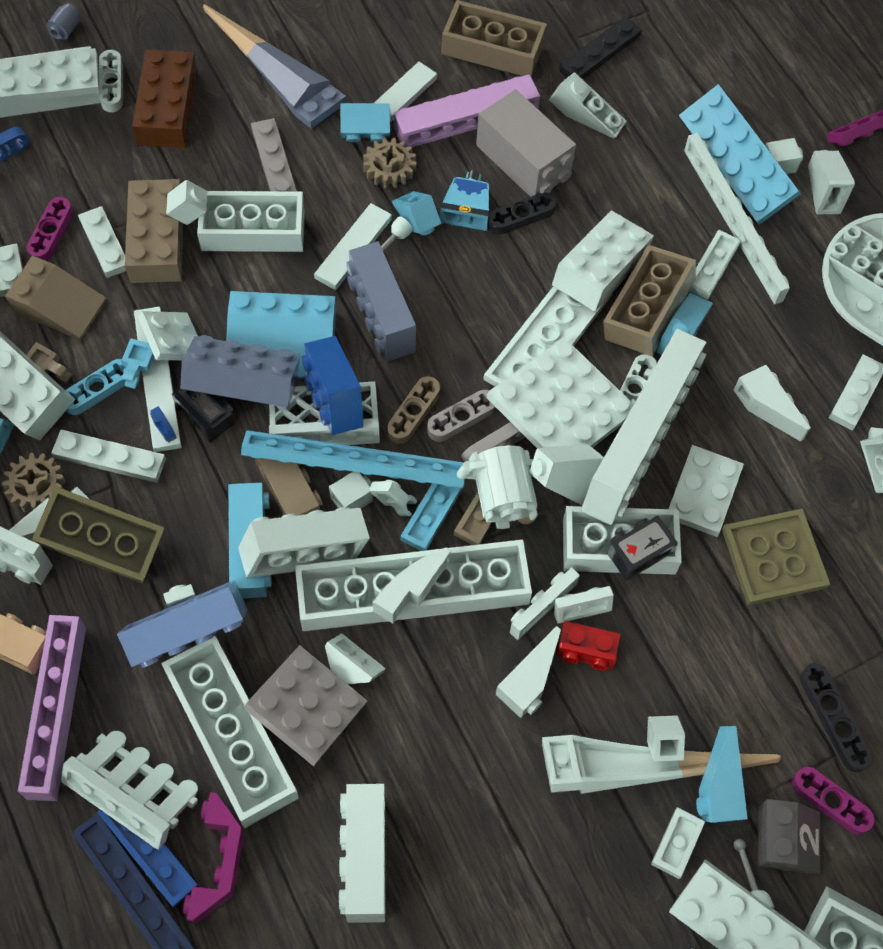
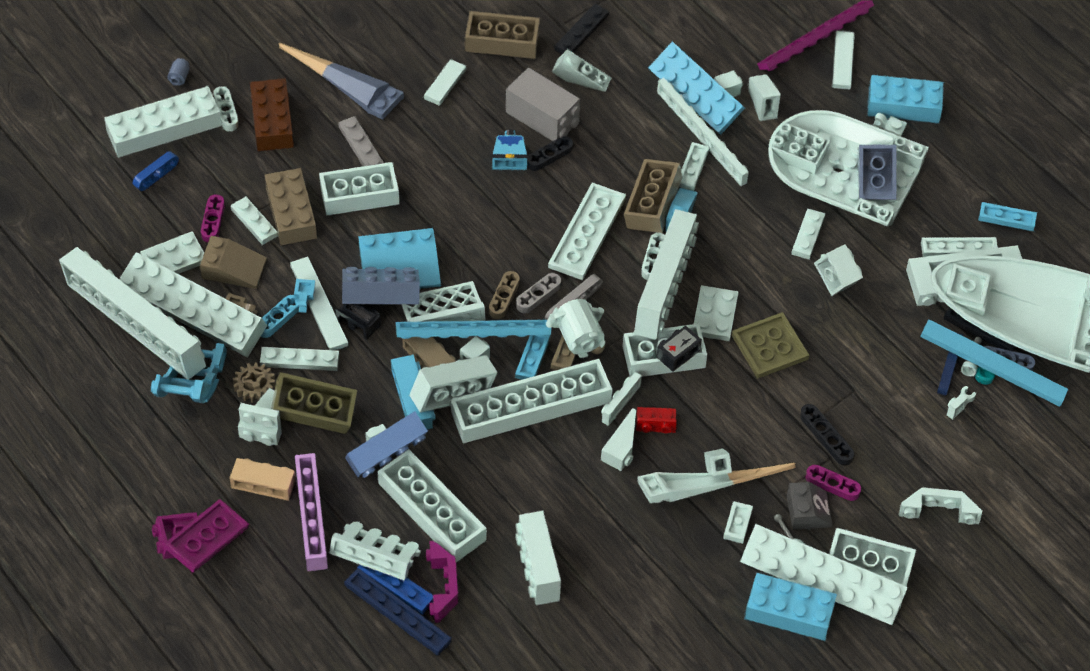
camera: 10 degrees left, 10 degrees down
light aqua plate [21,49,100,101] -> none
light aqua plate [138,311,197,360] -> none
blue tile [150,406,177,443] -> none
light aqua brick [166,180,207,225] -> none
light grey plate [244,645,367,766] -> none
blue brick [301,336,363,435] -> none
light aqua tile [314,203,392,290] -> none
light aqua slope [325,633,386,684] -> none
medium azure brick [340,103,390,142] -> none
sand blue brick [346,241,416,362] -> none
dark tan gear [363,138,416,188] -> none
light aqua plate [369,480,417,516] -> none
light aqua slope [373,548,451,623] -> none
light aqua hinge [381,217,413,251] -> none
medium azure slope [392,191,441,235] -> none
lavender brick [394,74,540,148] -> none
light aqua plate [486,337,634,448] -> none
light aqua slope [529,445,604,506] -> none
light aqua brick [552,210,654,311] -> none
light aqua plate [554,586,613,624] -> none
medium azure slope [697,726,748,823] -> none
light aqua slope [734,365,811,441] -> none

